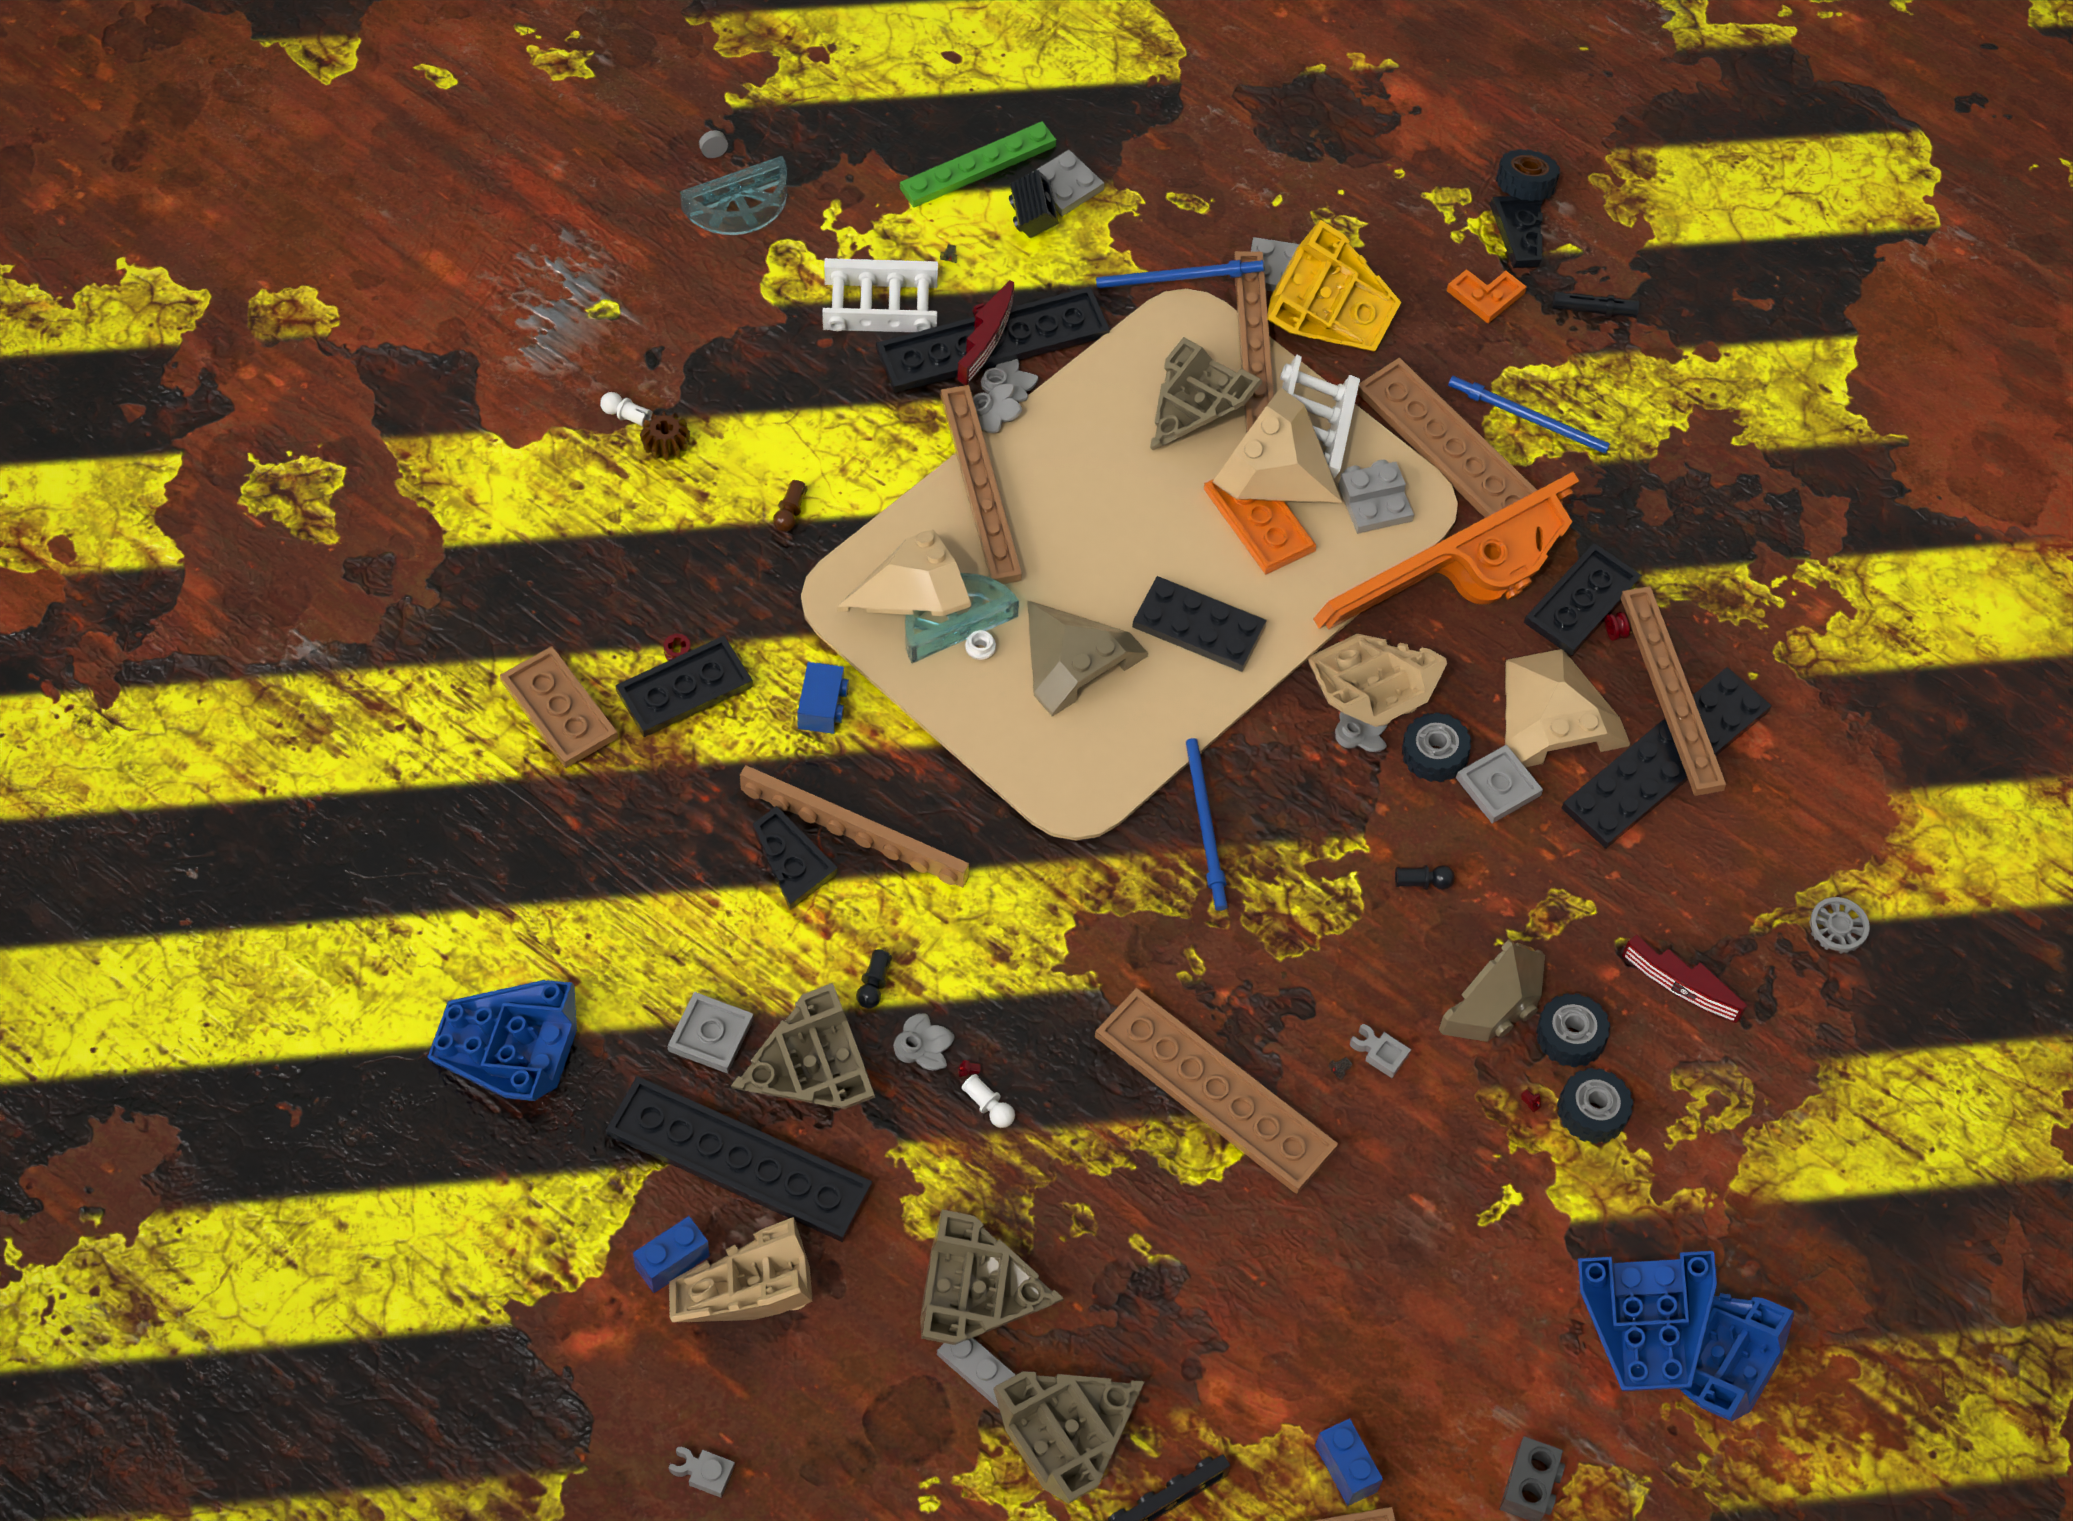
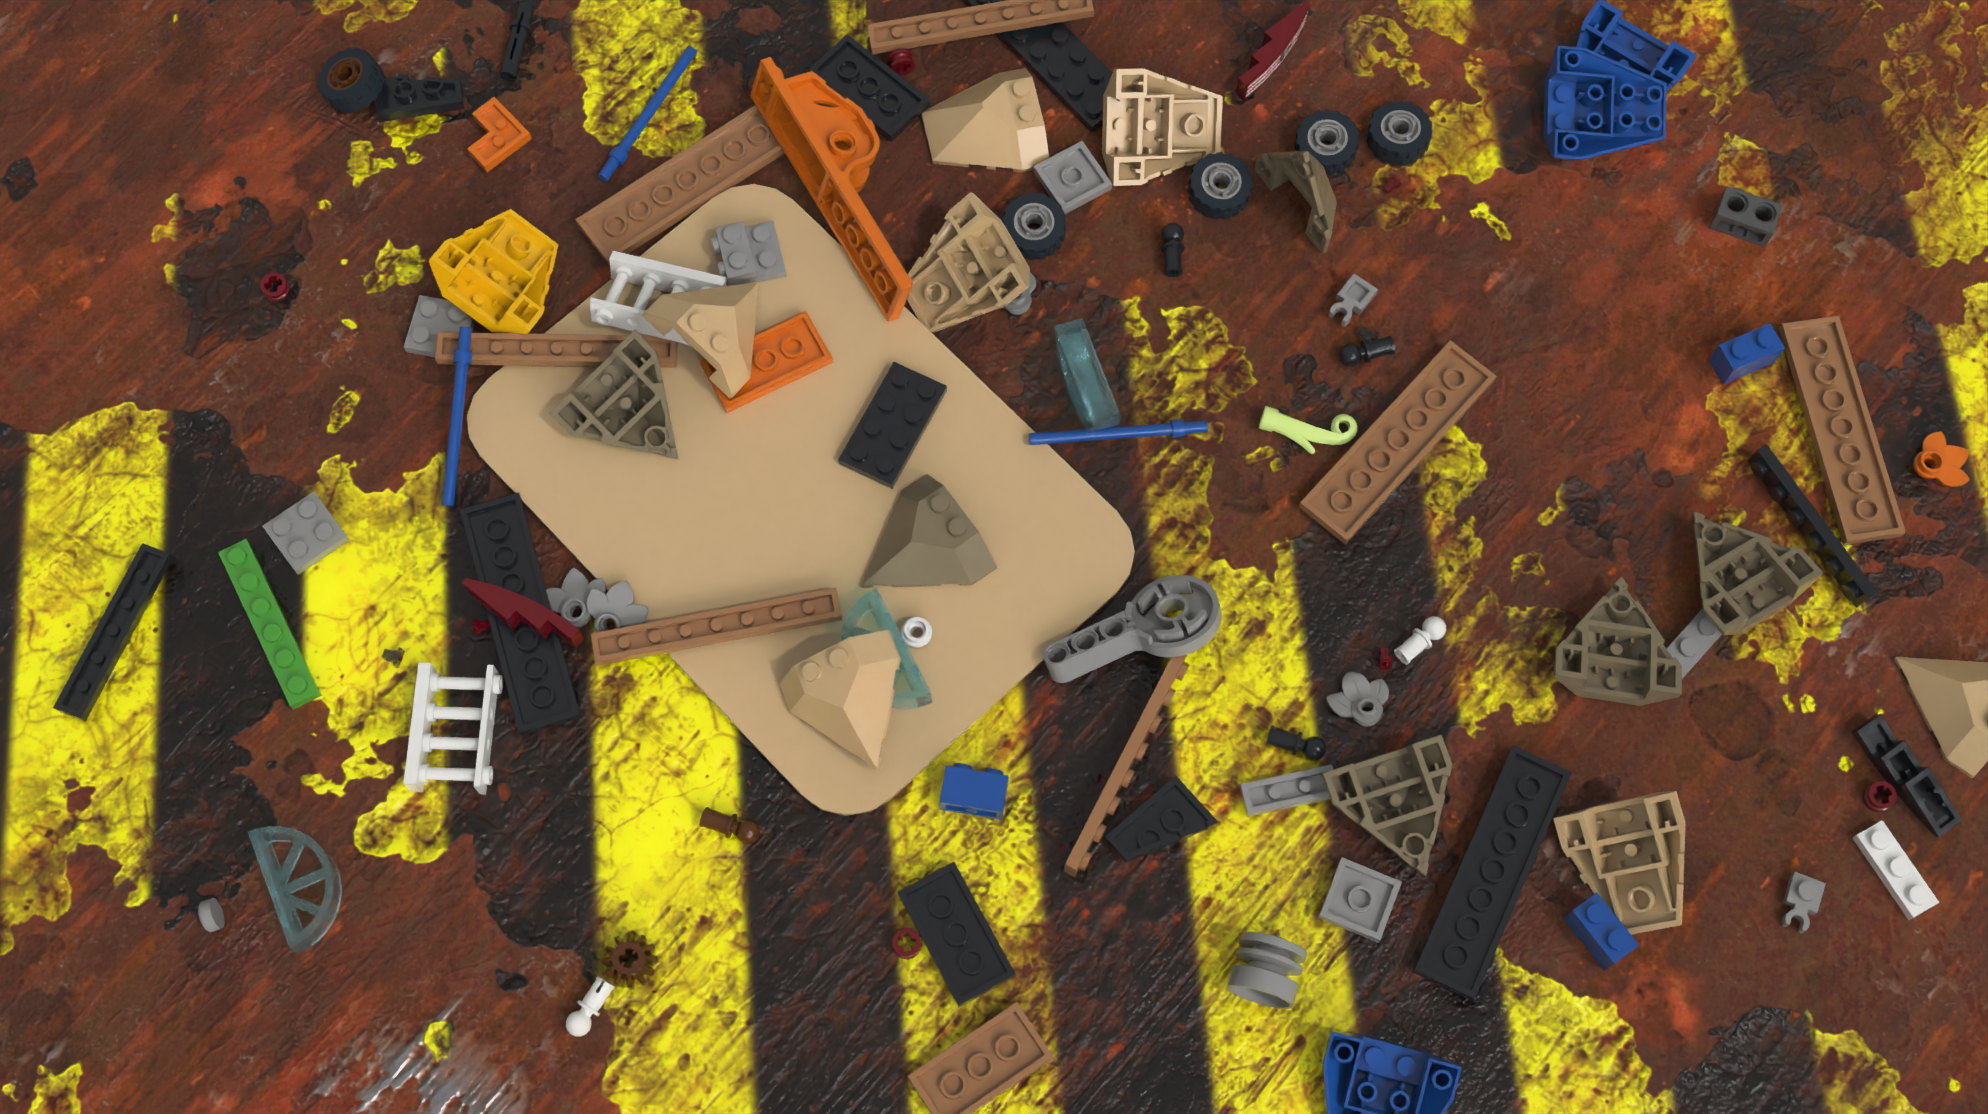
camera: 85 degrees left, 10 degrees up
black brick [1009,170,1059,238] -> none
none -> black plate [53,543,173,722]
none -> dark red bush [260,272,289,301]
none -> light grey beam [1043,575,1222,683]
none -> clear light blue window [1054,318,1121,433]
none -> tan wedge [1102,68,1223,186]
none -> black wheel [1187,152,1253,220]
none -> light grey wheel [1226,932,1307,1009]
none -> light grey plate [1239,764,1333,817]
none -> yellowish green plant [1258,406,1358,454]
none -> black pin [1338,336,1395,367]

